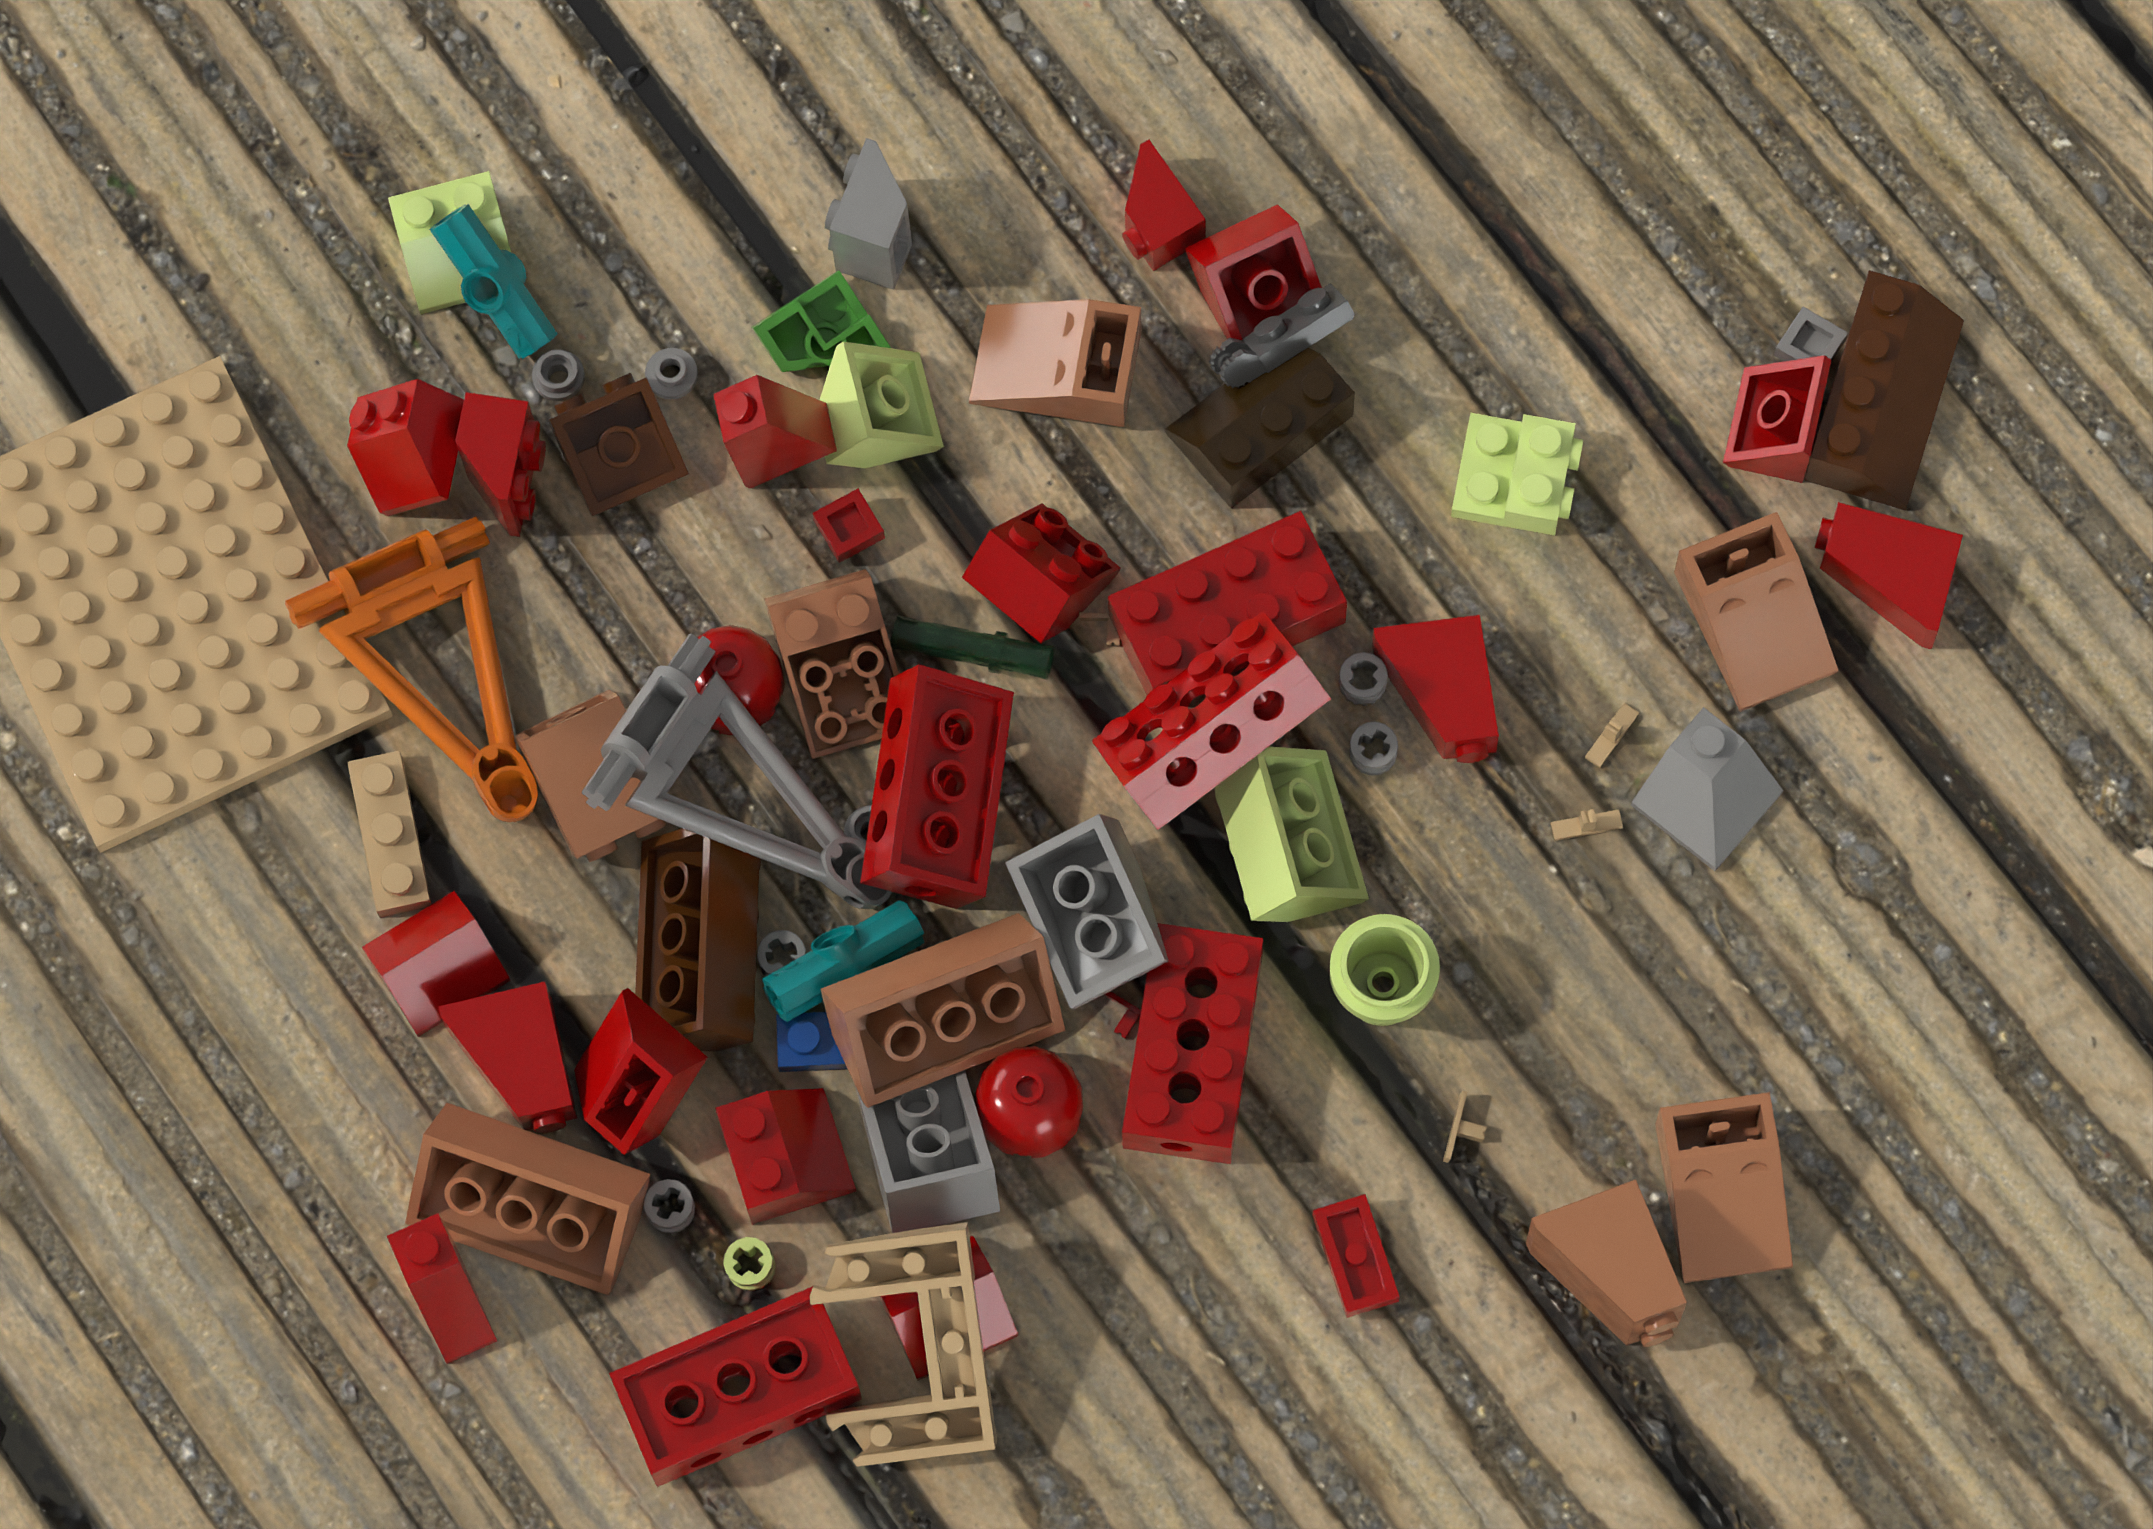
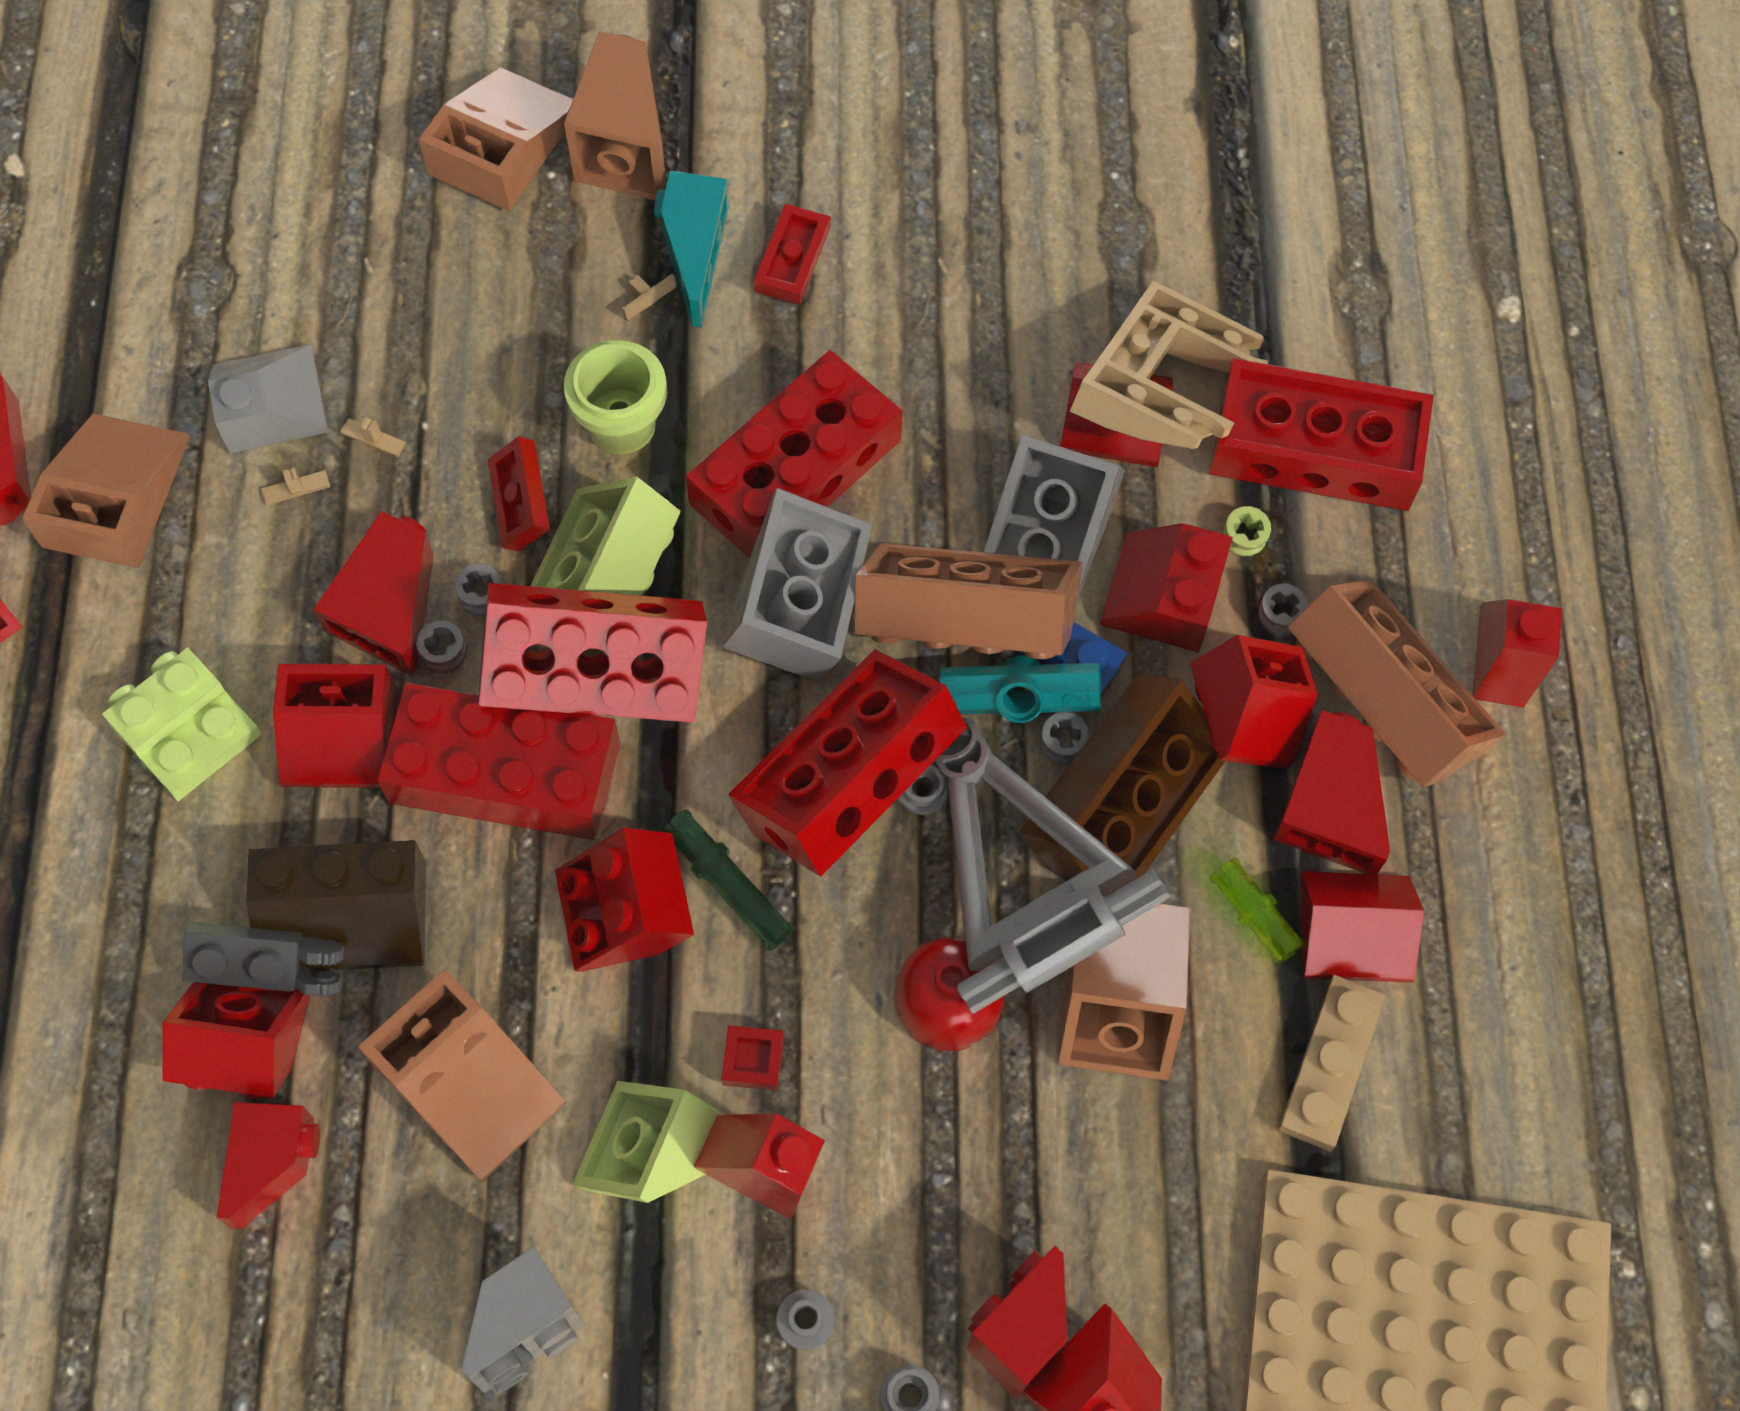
camera: 150 degrees left, 5 degrees down
orange piece [285,516,538,822] -> none
reddish brown plate [548,373,689,517] -> none
bright green slope [751,270,891,372] -> none
nougat slope [764,569,899,759] -> none
red cylinder [975,1046,1083,1158] -> none
none -> red slope [273,664,397,788]
none -> red plate [487,436,550,552]
none -> teal slope [654,170,729,328]
none -> clear neon green pin [1210,858,1305,965]

